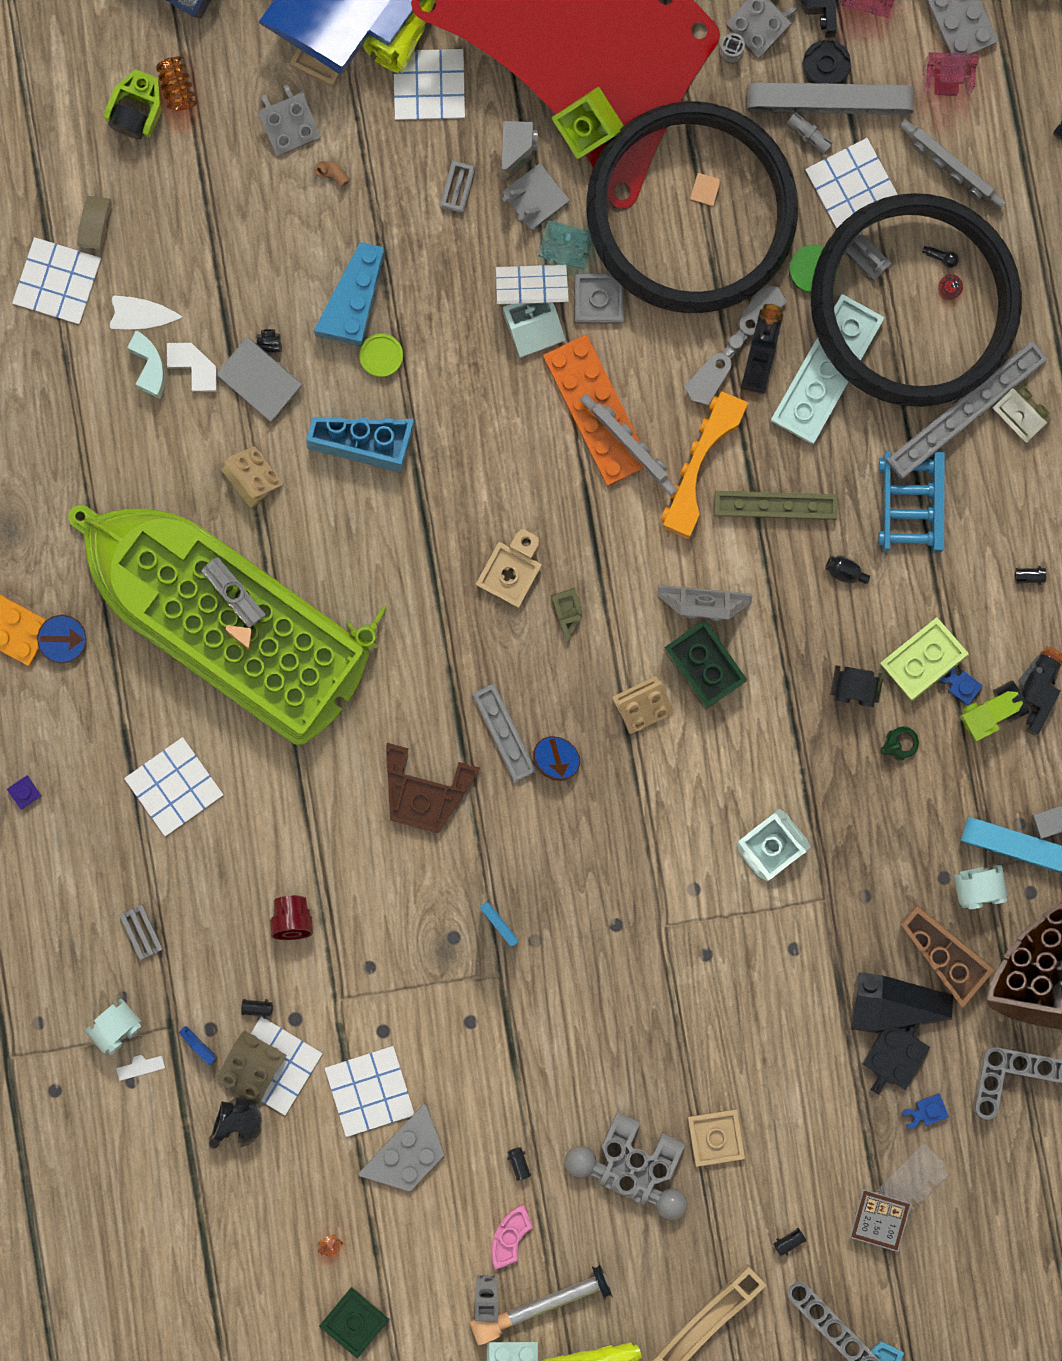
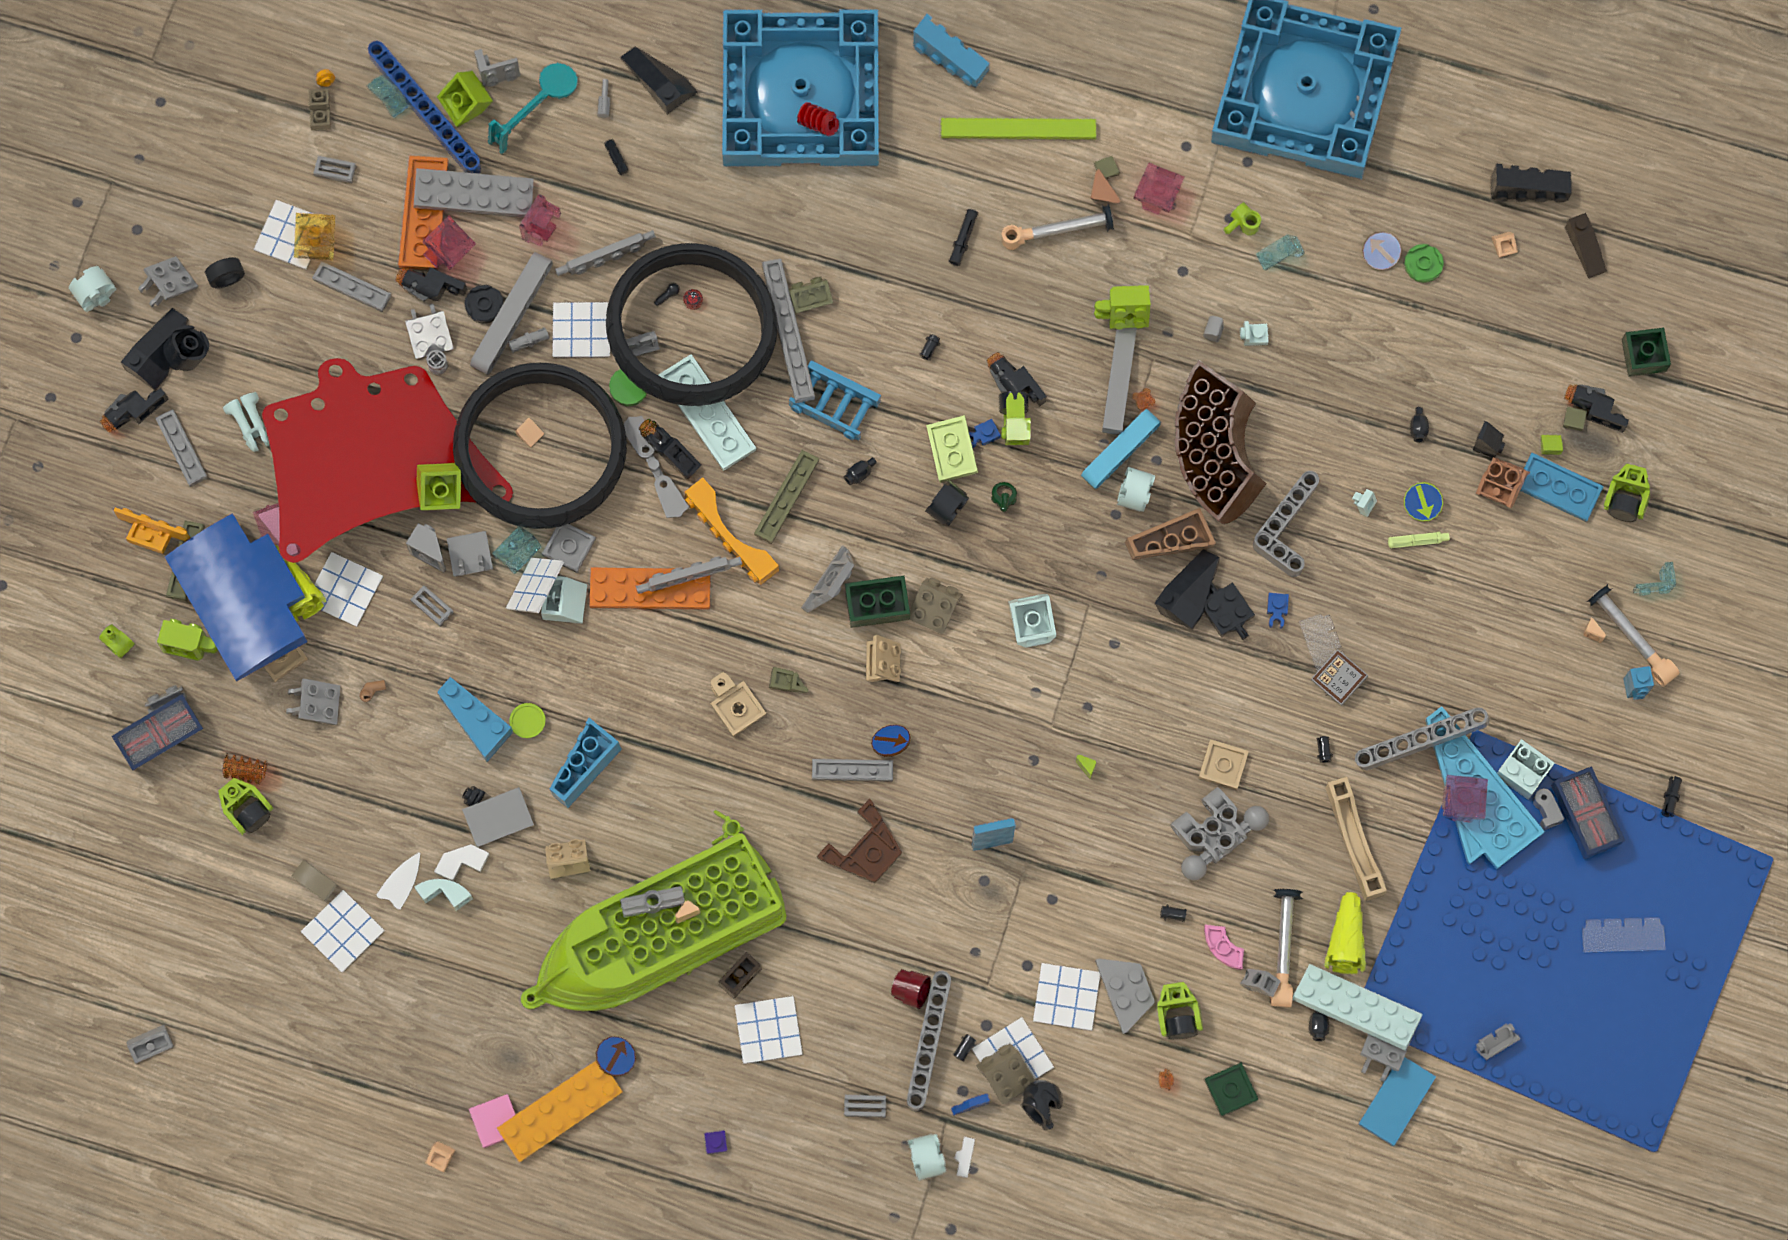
camera: 65 degrees left, 10 degrees down
none -> dark brown brick [718,952,762,999]
none -> light grey beam [907,971,951,1112]
none -> dark tan bracket [910,578,963,634]
none -> lime slope [1076,755,1096,779]
none -> lime piece [1157,982,1203,1040]

